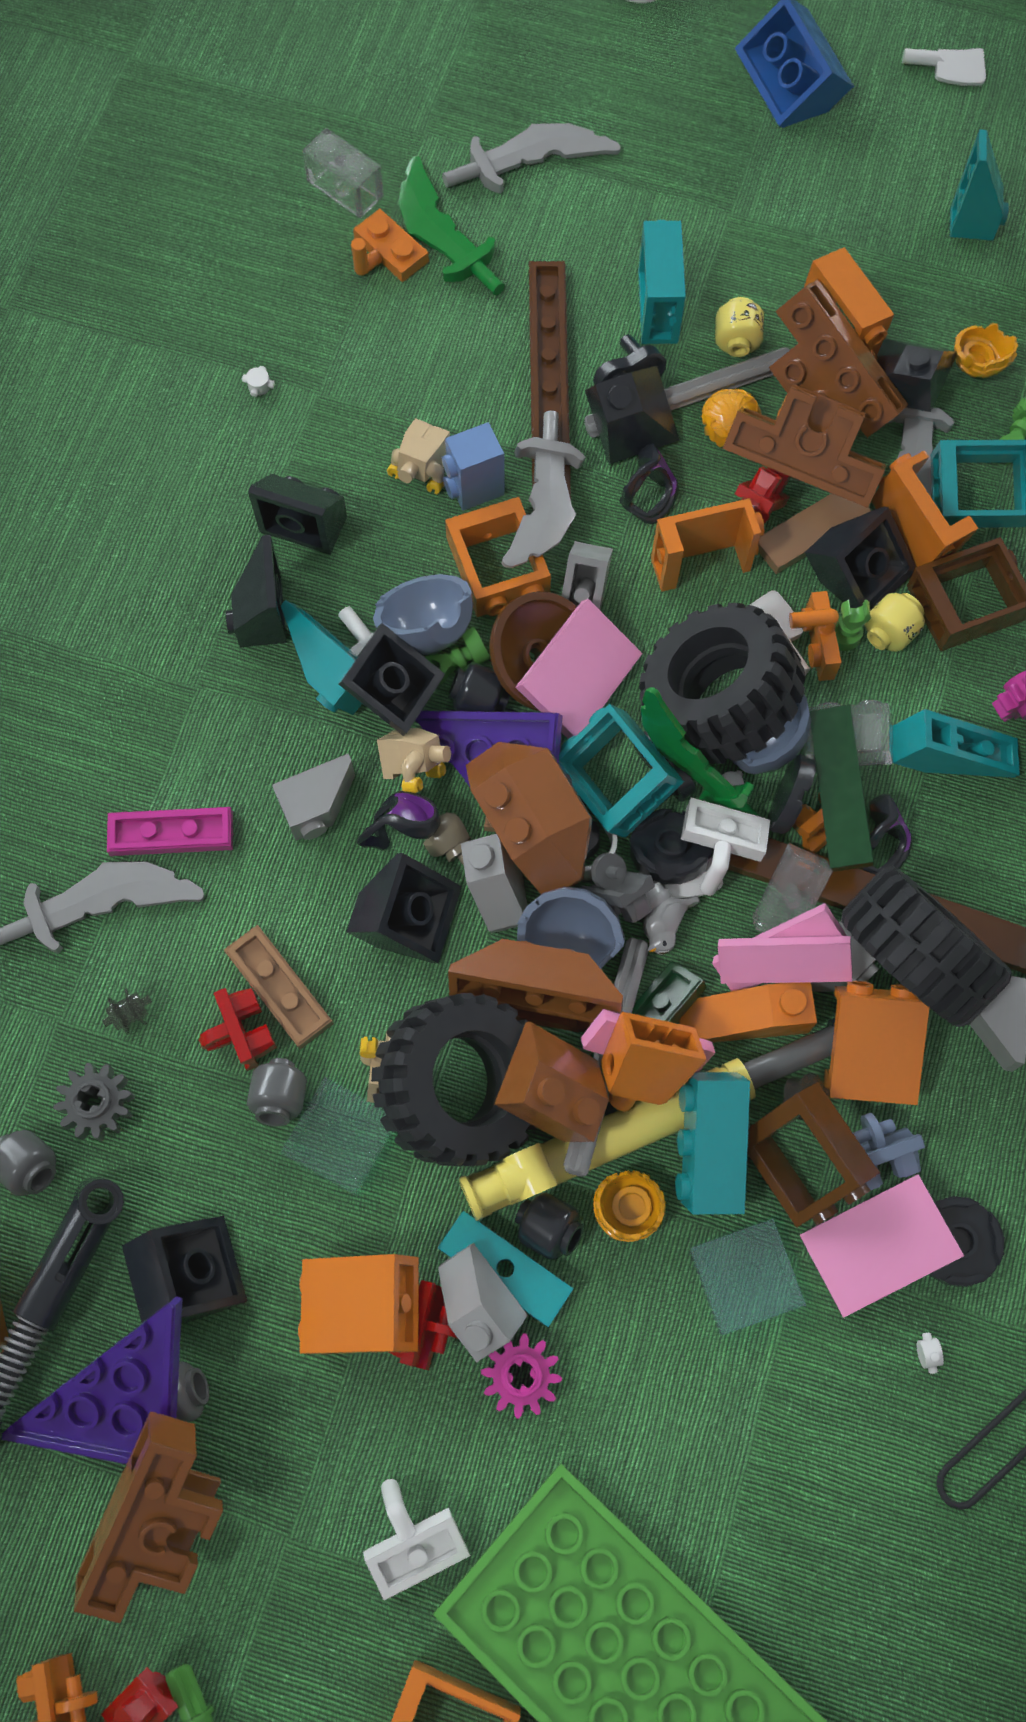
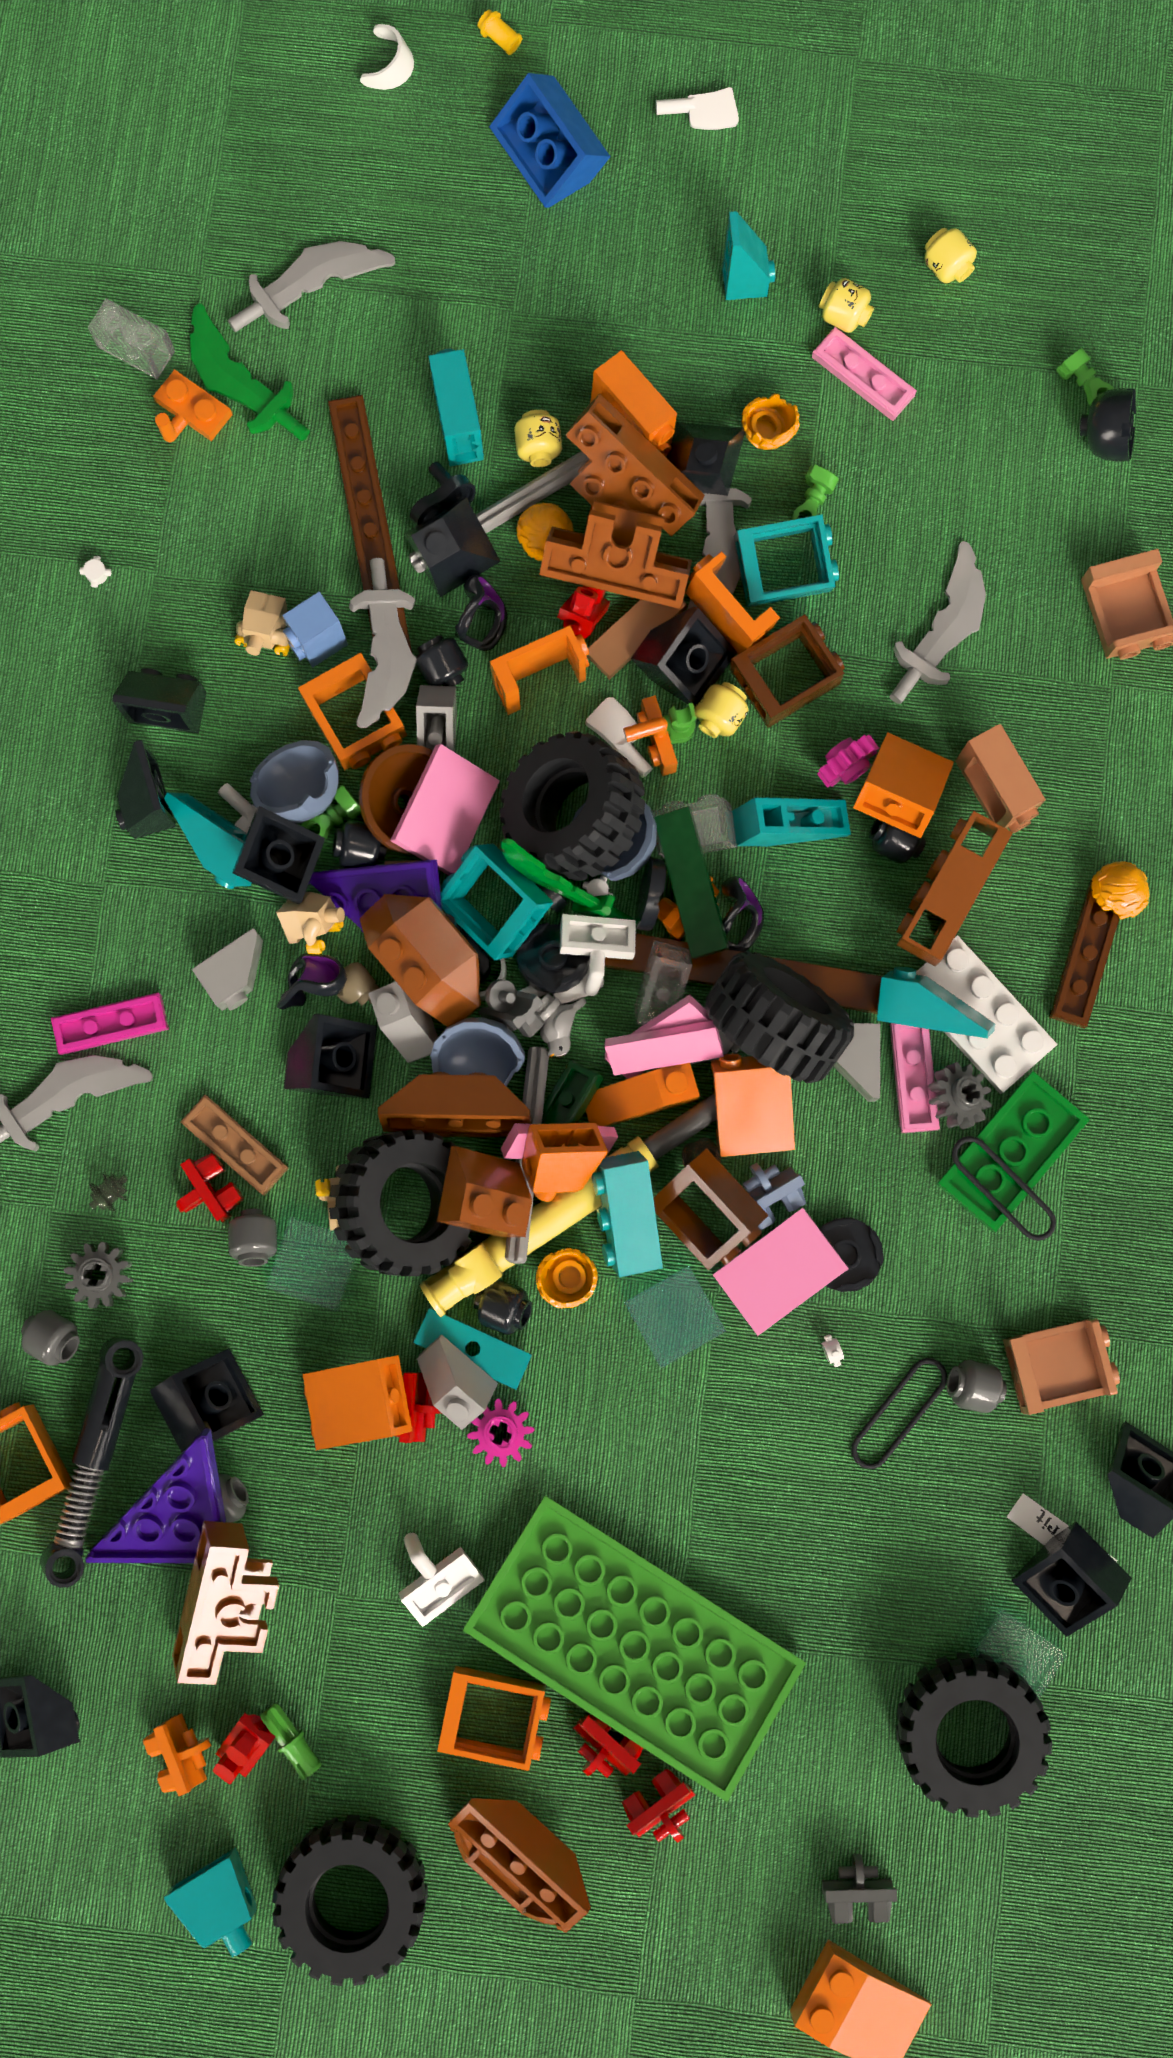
camera: 10 degrees left, 10 degrees up
none -> black head [416,634,469,686]

